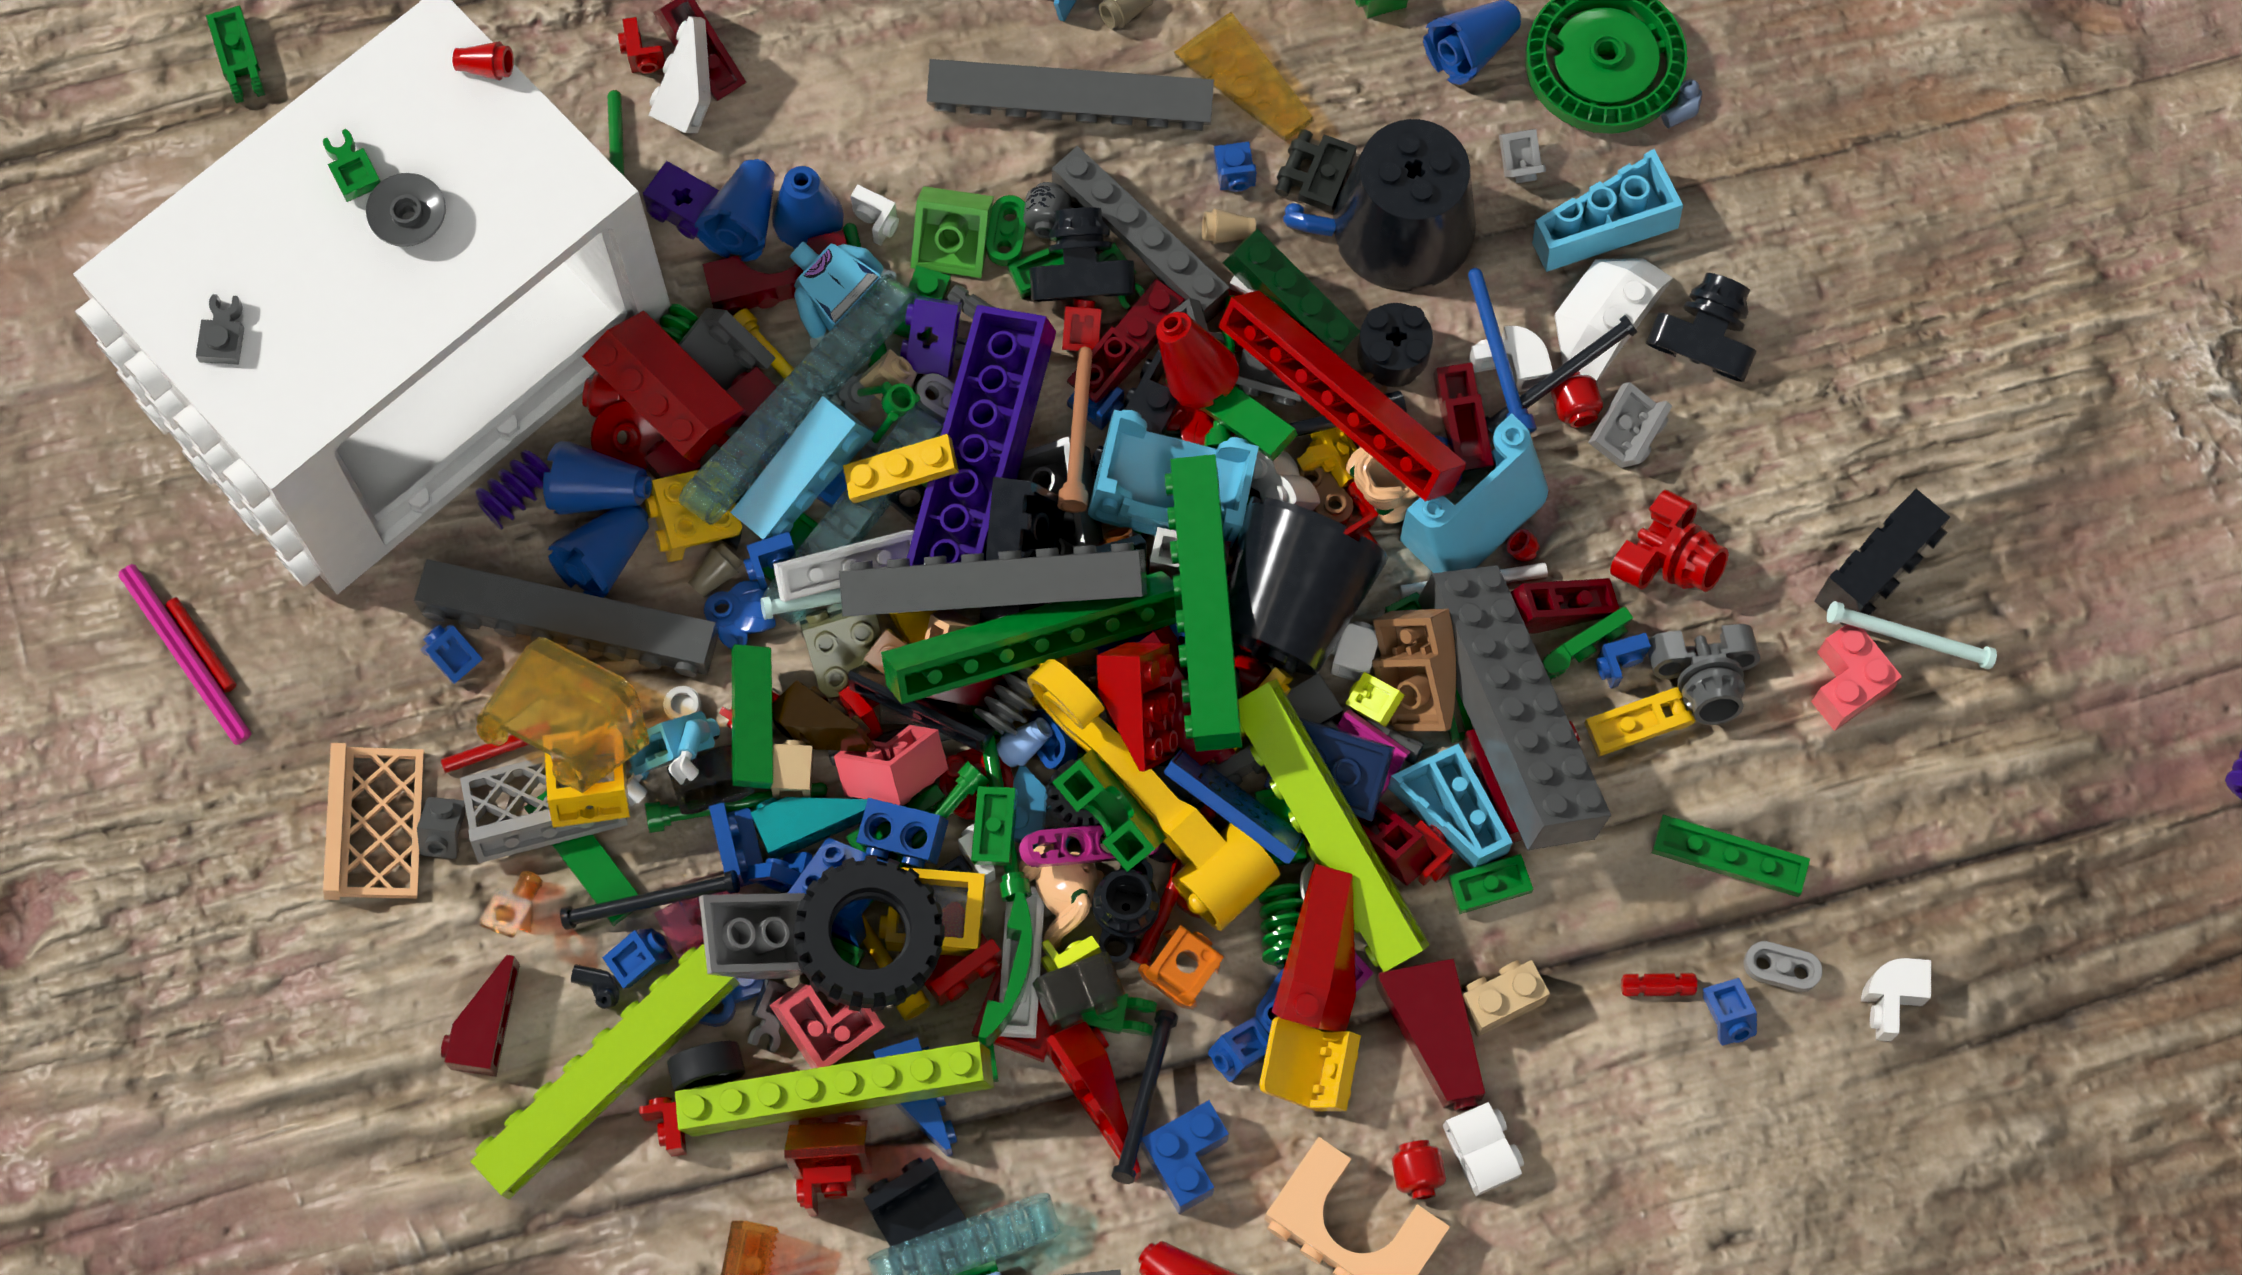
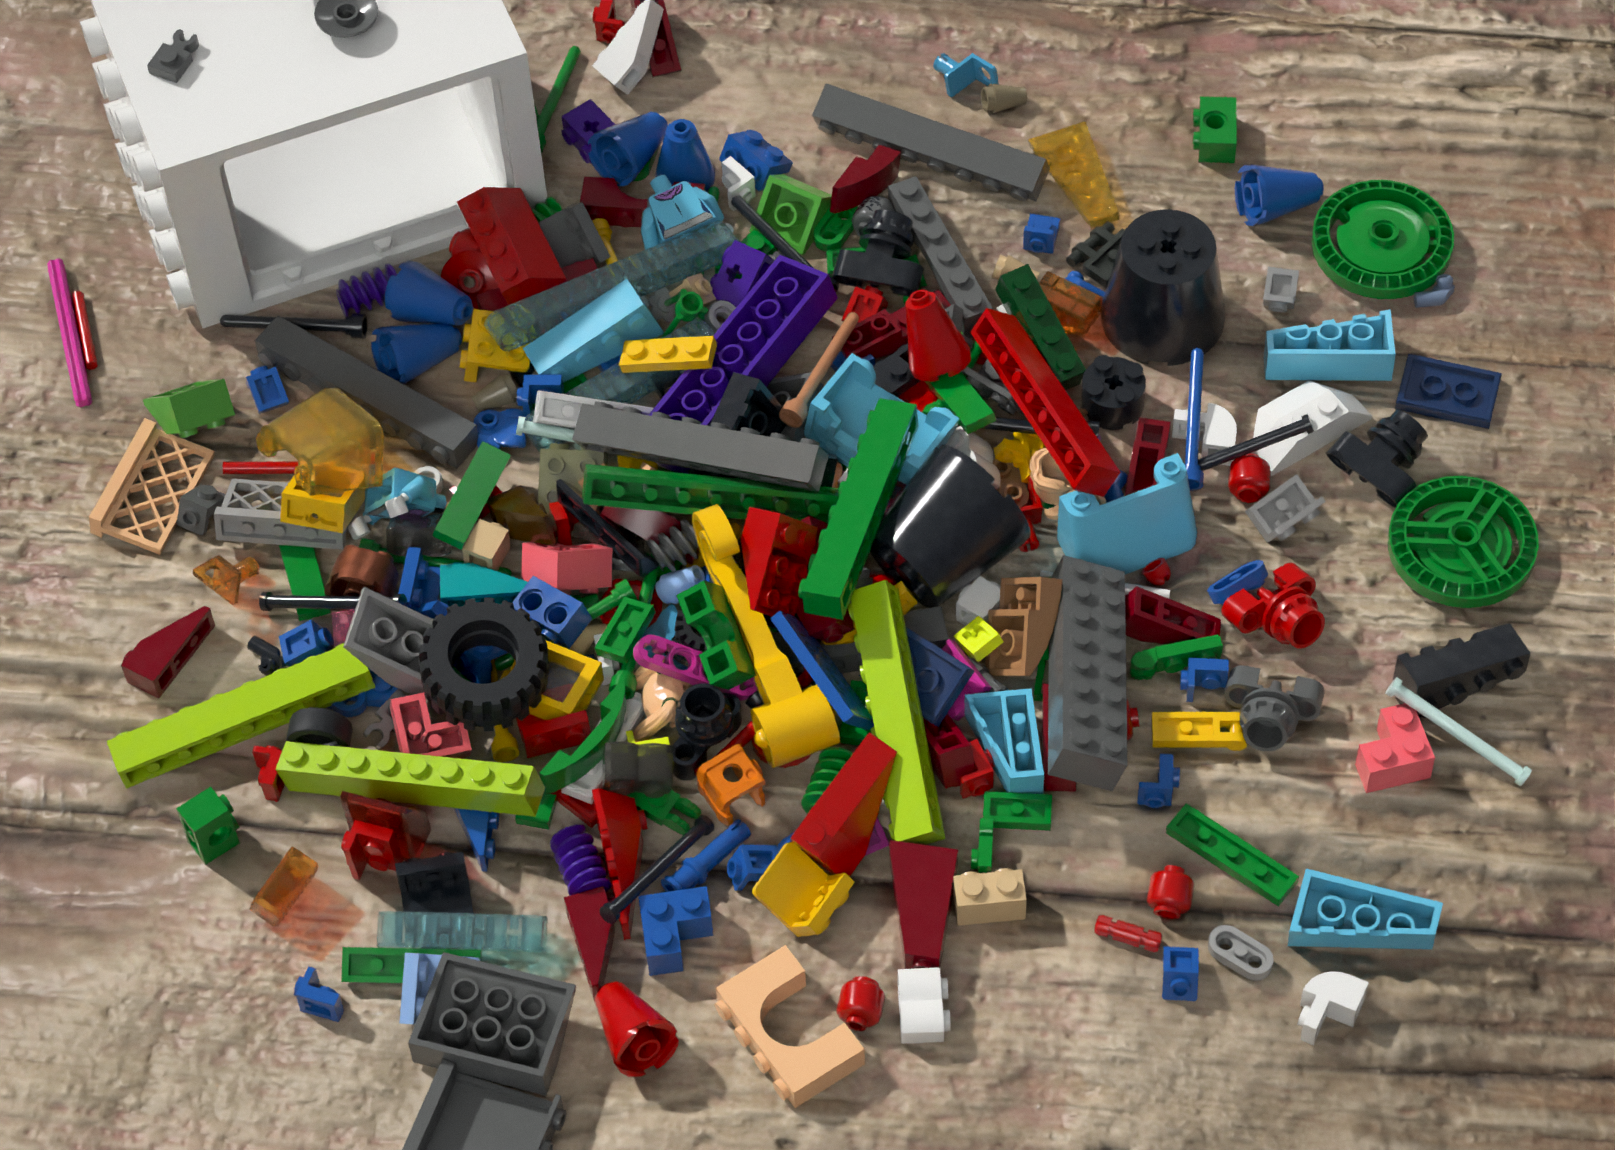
camera: 25 degrees right, 15 degrees down
none -> bright green slope [143,379,235,438]
none -> green brick [176,787,240,865]
none -> black piece [220,314,368,339]
none -> copper brick [324,545,399,618]
none -> dark purple piece [550,825,612,895]
none -> dark red slope [564,886,615,1001]
none -> tan arm [569,624,607,655]
none -> blue pin [661,819,751,892]
none -> blue bracket [719,130,793,191]
none -> black piece [731,195,839,292]
none -> dark red slope [830,145,901,214]
none -> green plate [971,818,994,873]
none -> clear orange brick [1039,271,1102,338]
none -> blue bracket [1137,753,1180,808]
none -> red head [1147,865,1195,919]
none -> blue plate [1207,560,1269,606]
none -> medium azure wedge [1288,868,1443,949]
none -> green piece [1387,476,1539,608]
none -> dark blue tile [1395,354,1502,429]

